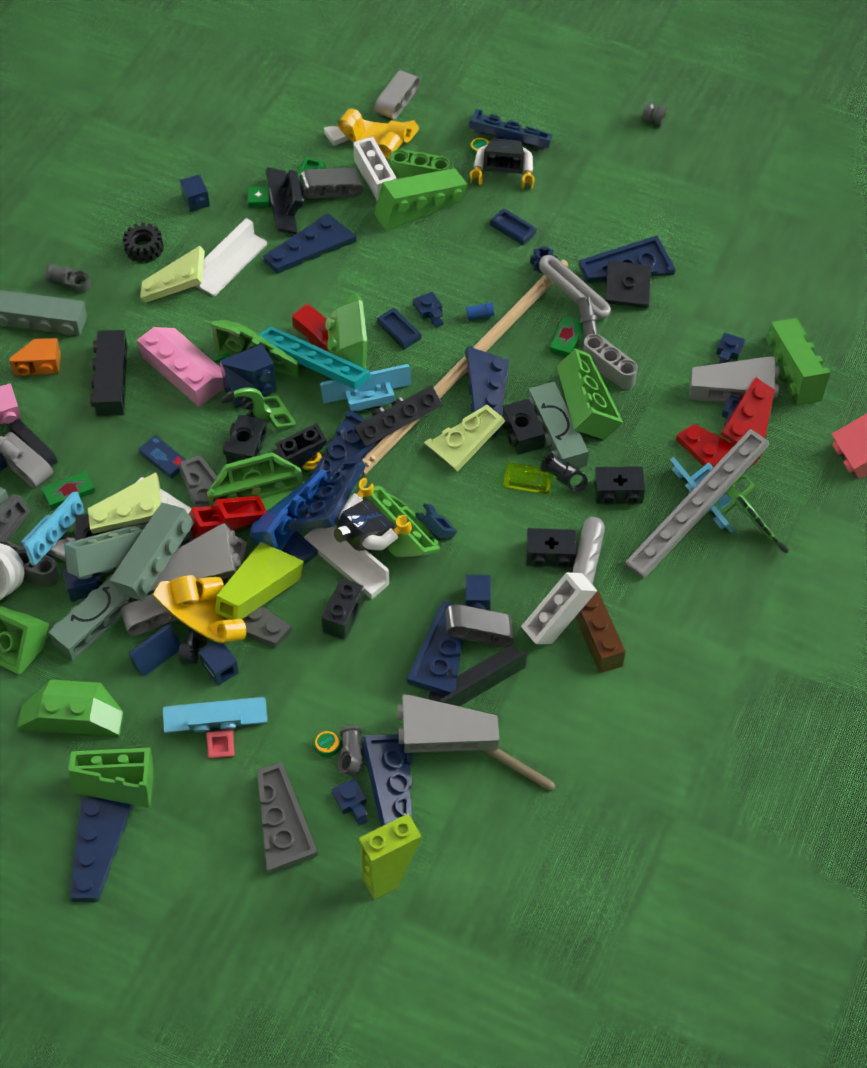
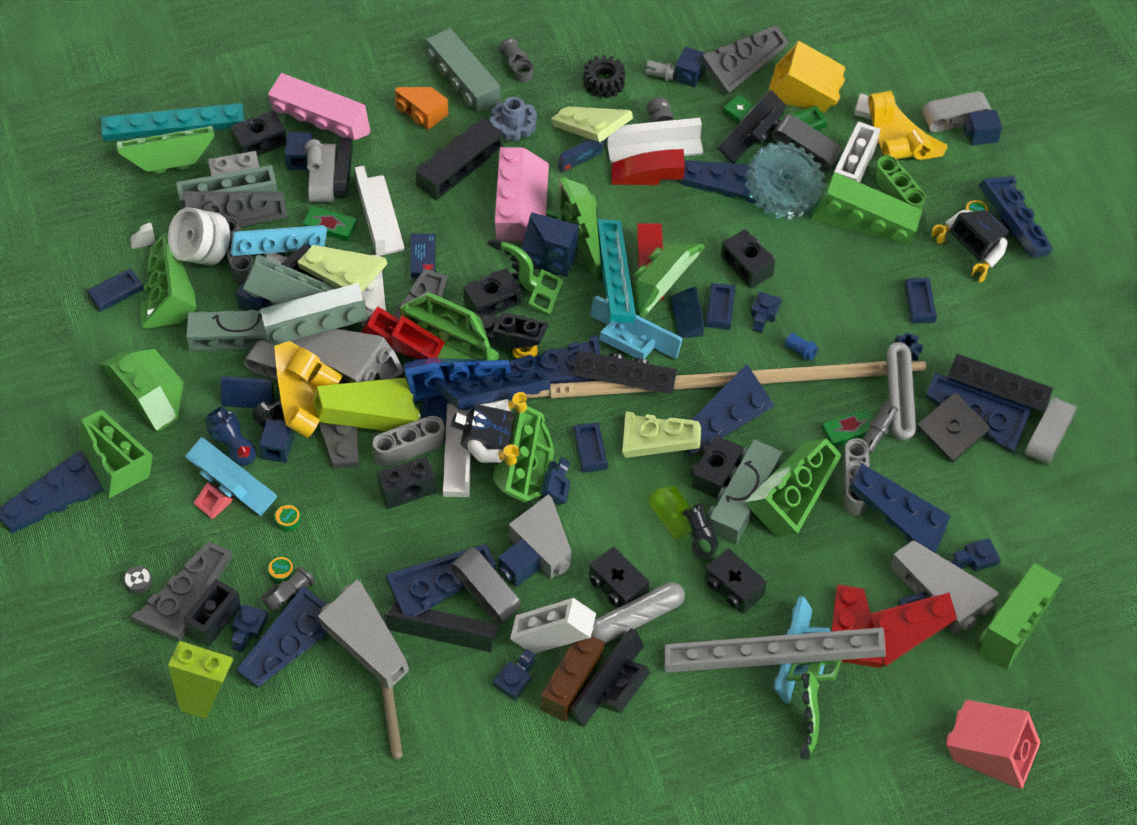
camera: 45 degrees right, 0 degrees up
none -> dark grey tile [124,566,152,594]
none -> black brick [183,579,241,647]
none -> dark blue animal [205,406,256,466]
none -> green tile [274,504,301,531]
none -> white panel [355,166,404,255]
none -> light grey beam [373,416,445,467]
none -> sand blue plant [490,97,537,141]
none -> dark blue plate [493,649,536,701]
none -> light grey slope [509,494,571,579]
none -> dark blue tile [558,139,604,173]
none -> black bracket [571,628,650,727]
none -> dark blue tile [573,422,608,473]
none -> red slope [612,149,684,185]
none -> light grey pin [646,60,675,81]
none -> dark grey wheel [647,97,674,122]
none -> dark blue slope [670,286,704,338]
none -> dark grey wing [698,25,789,95]
none -> black brick [721,229,776,289]
none -> clear light blue piece [744,141,825,220]
none -> yellow slope [768,41,845,113]
none -> dark blue wing [848,463,951,553]
none -> black brick [948,353,1054,412]
none -> dark blue brick [964,110,1003,146]
none -> light grey beam [1025,397,1077,465]

